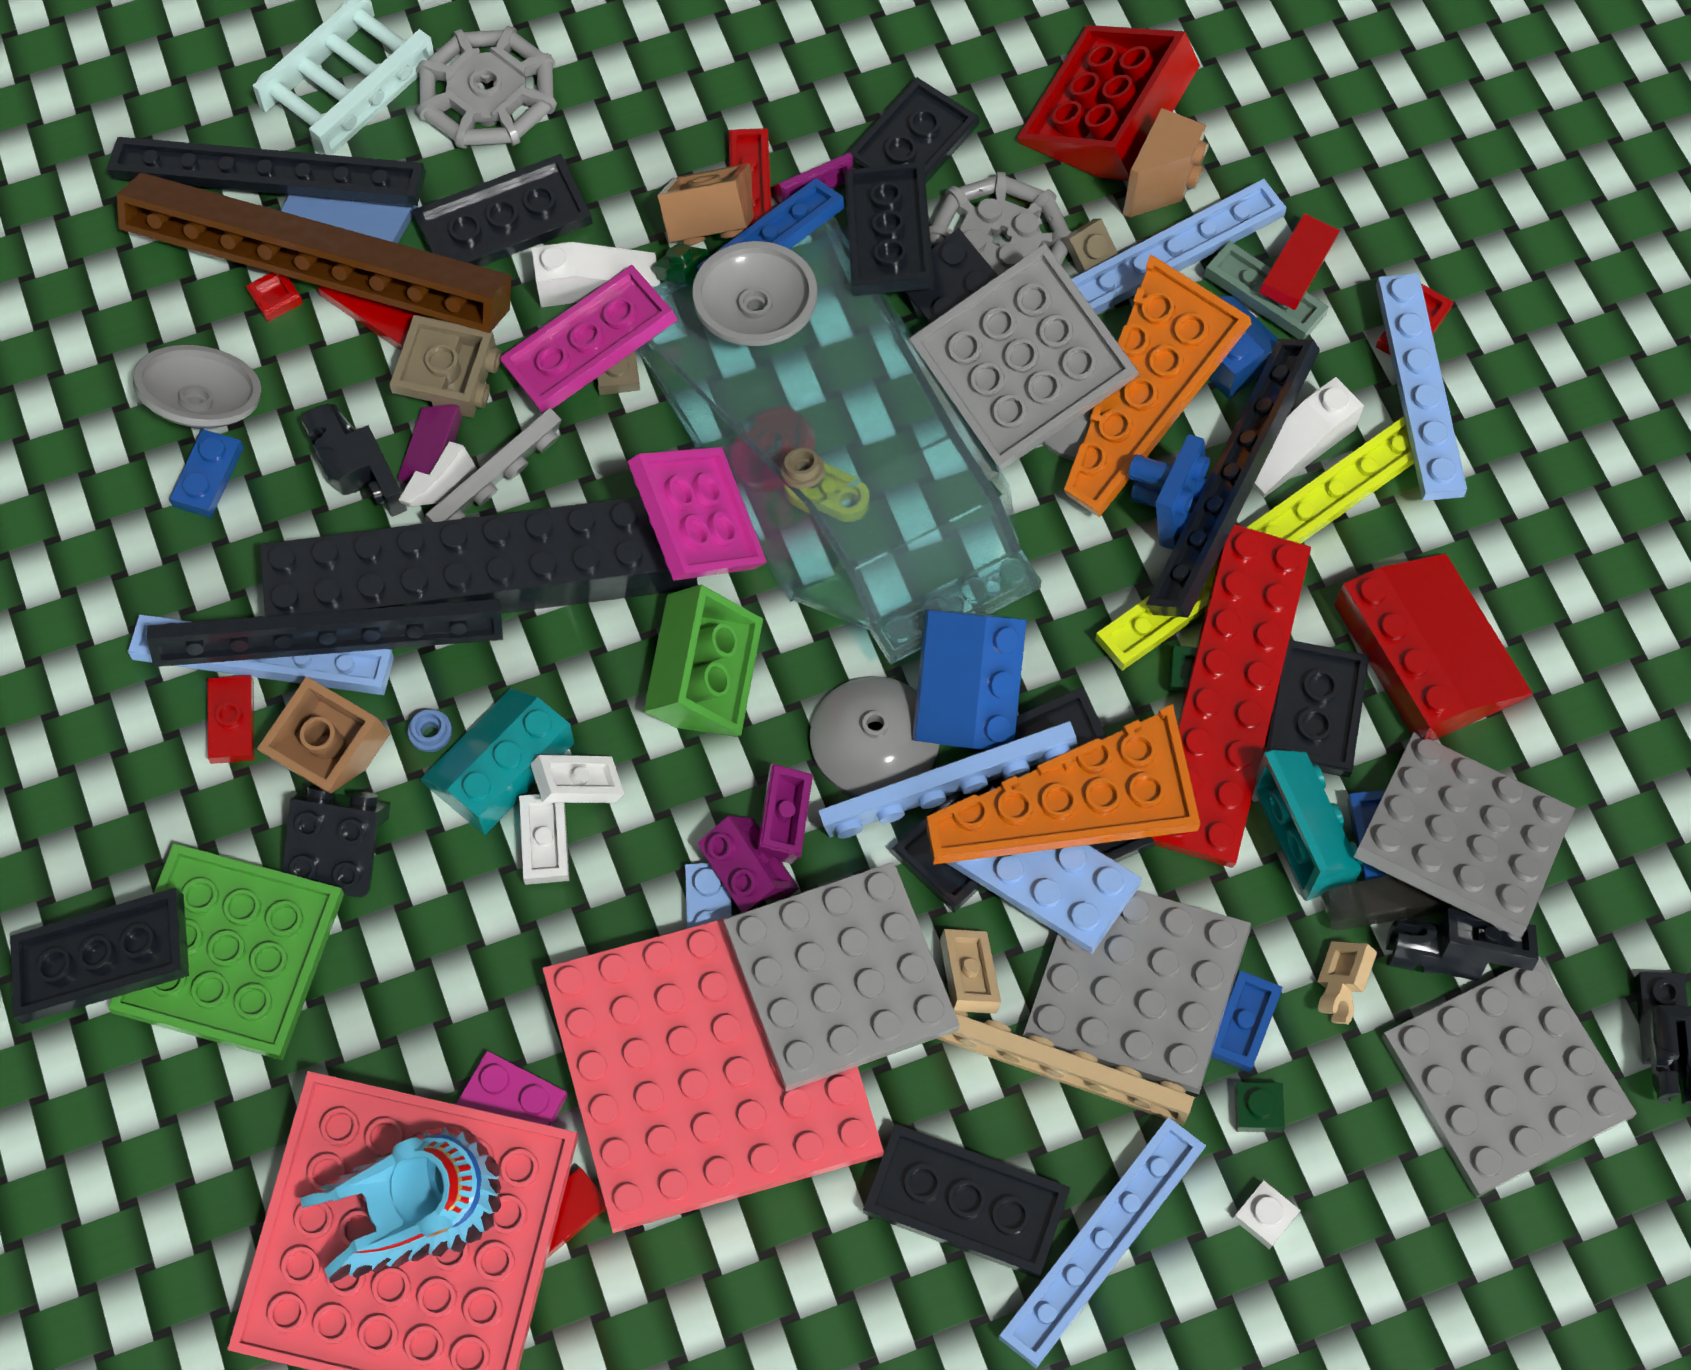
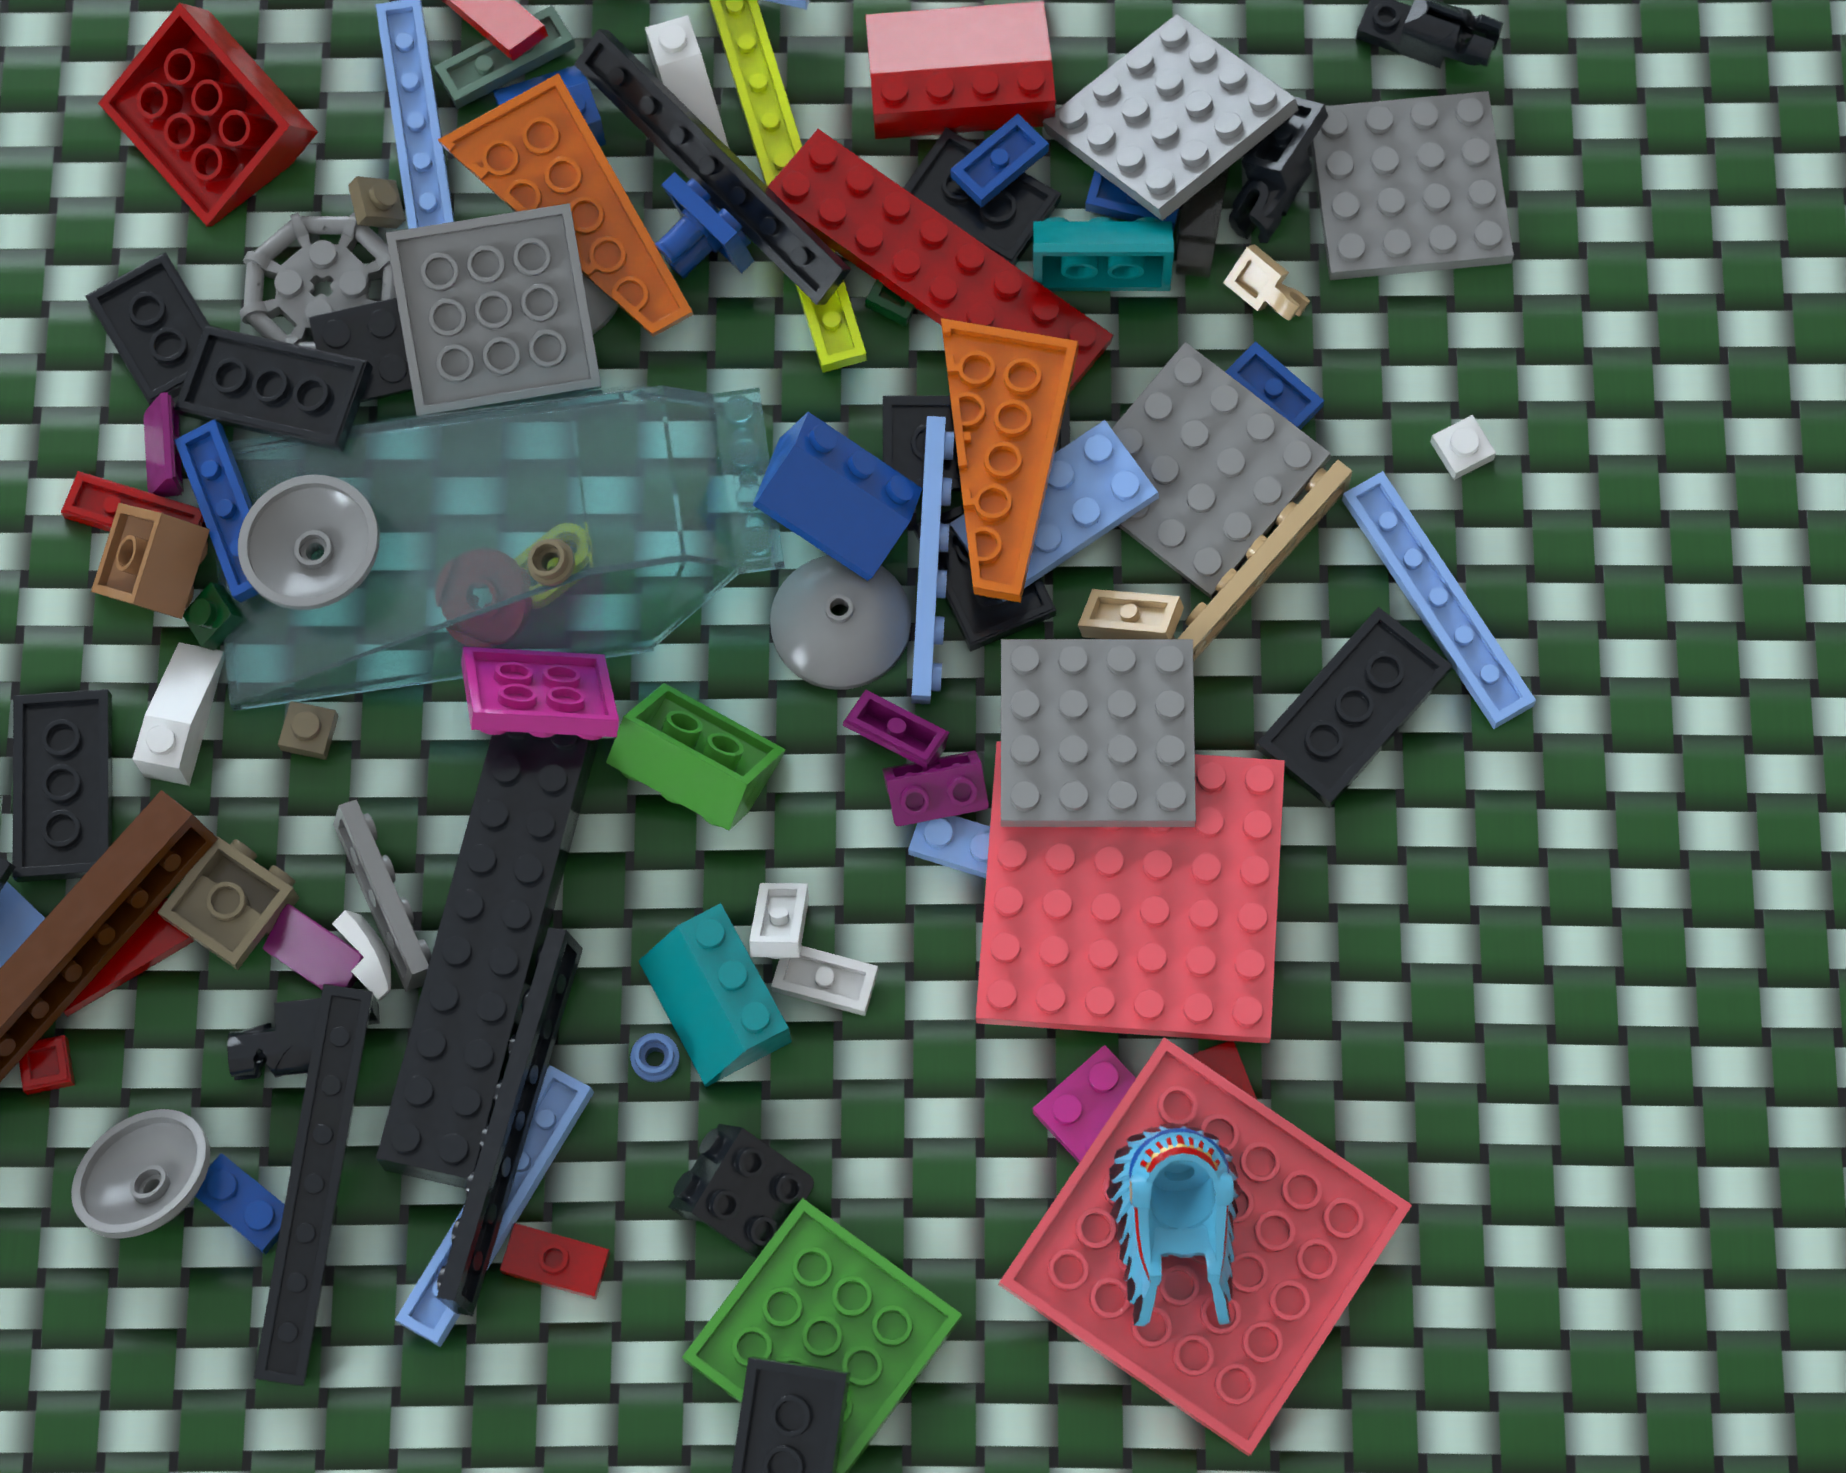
camera: 65 degrees left, 5 degrees up
medium nougat slope [257,676,391,794] -> none
dark pink plate [499,265,678,414] -> none
medium nougat slope [1123,108,1209,217] -> none
dark green plate [1234,1082,1285,1133] -> none
none -> black plate [254,984,374,1386]
none -> blue plate [950,113,1049,208]

